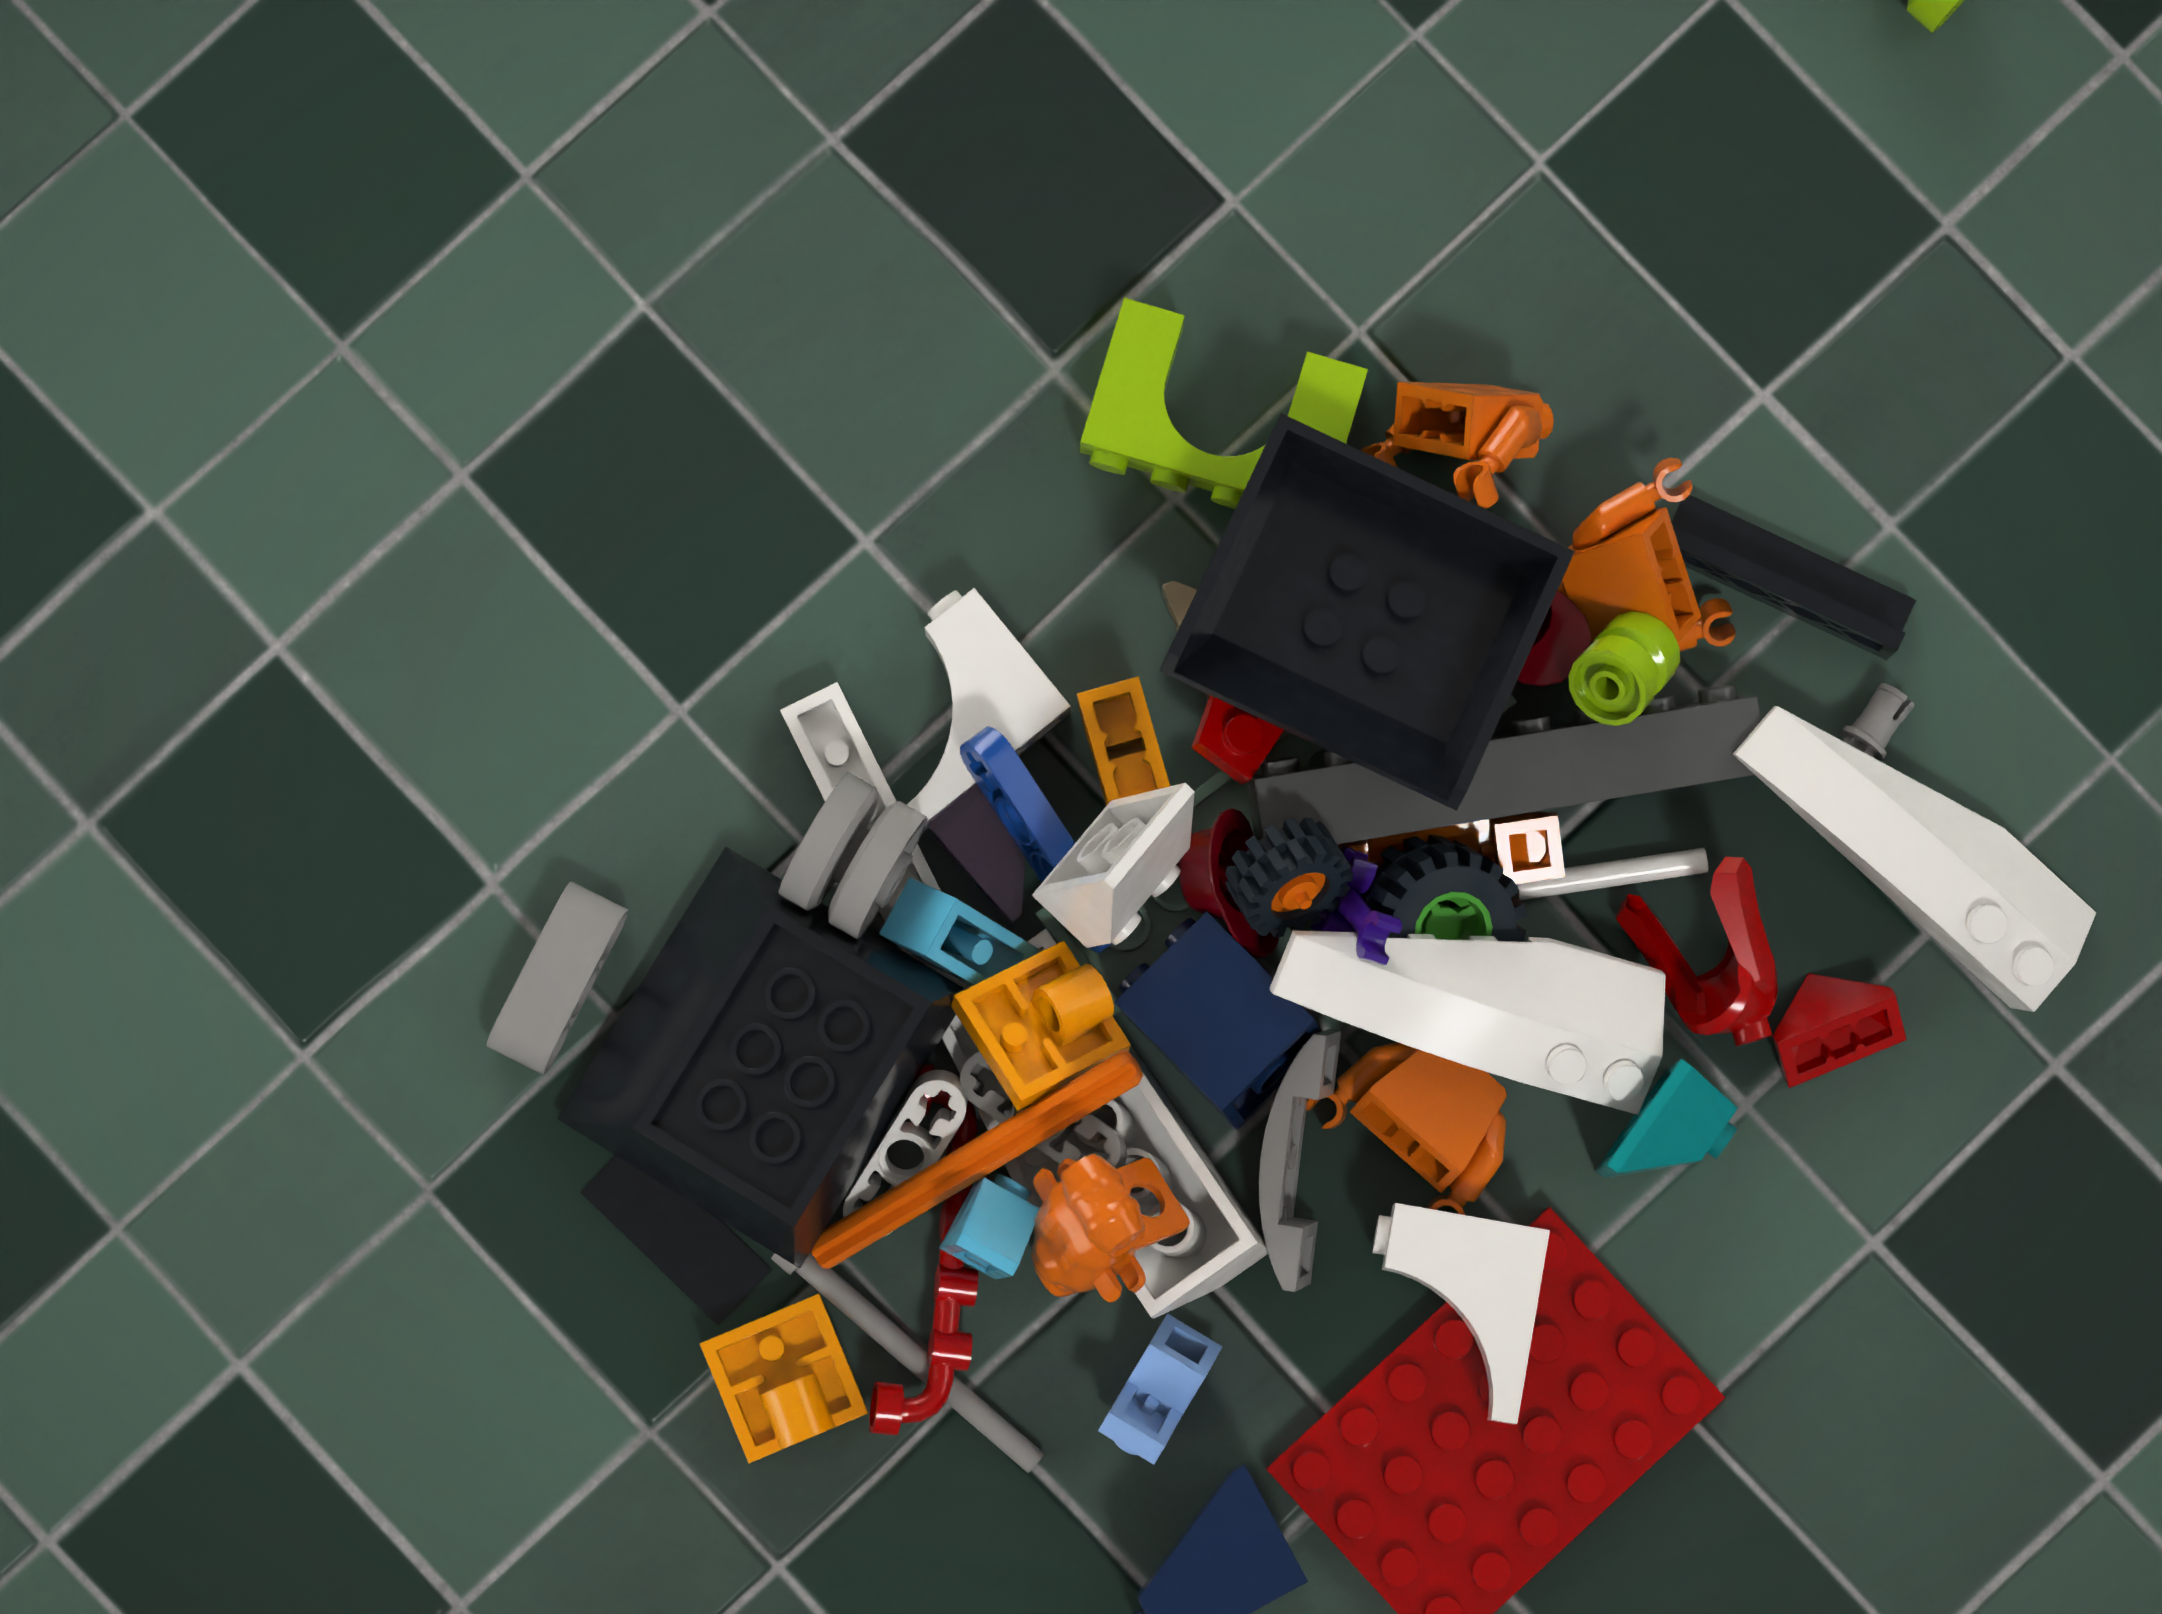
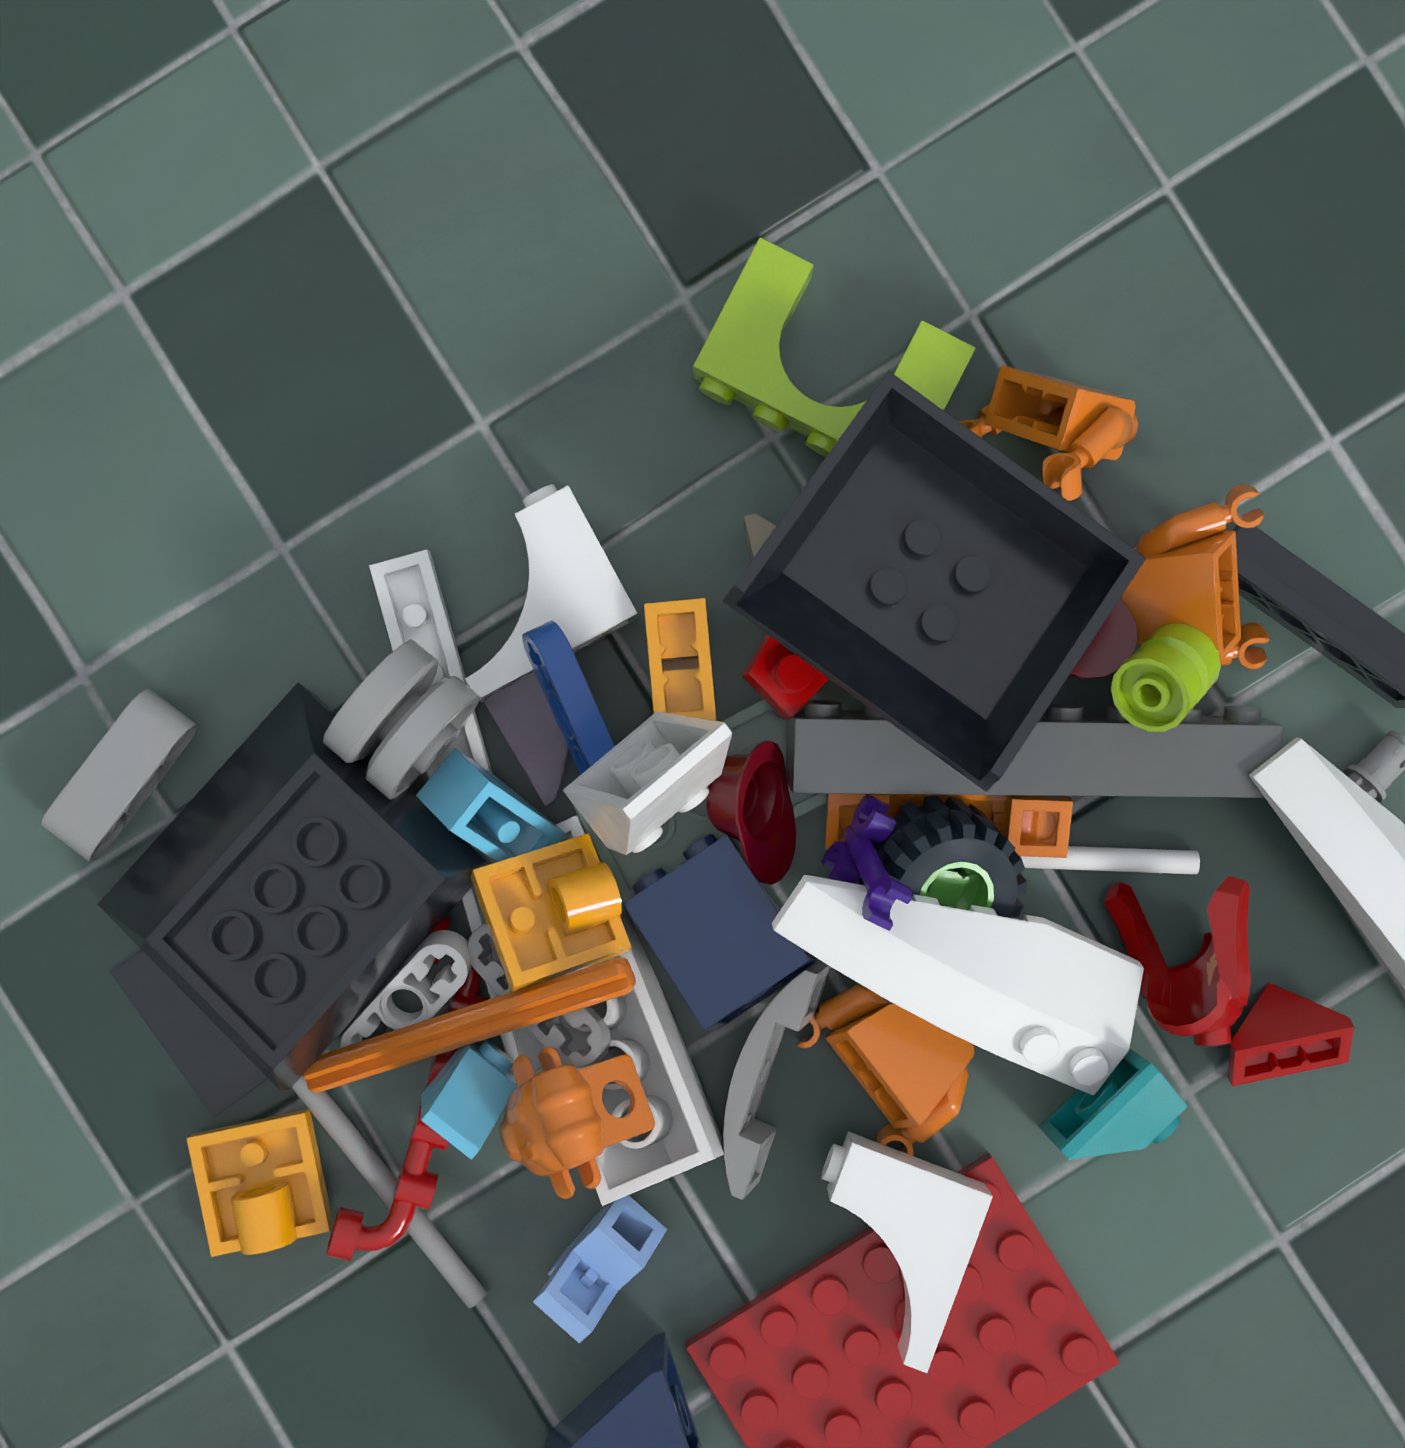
camera: 15 degrees right, 5 degrees up
black wheel [1225,817,1353,938] -> none

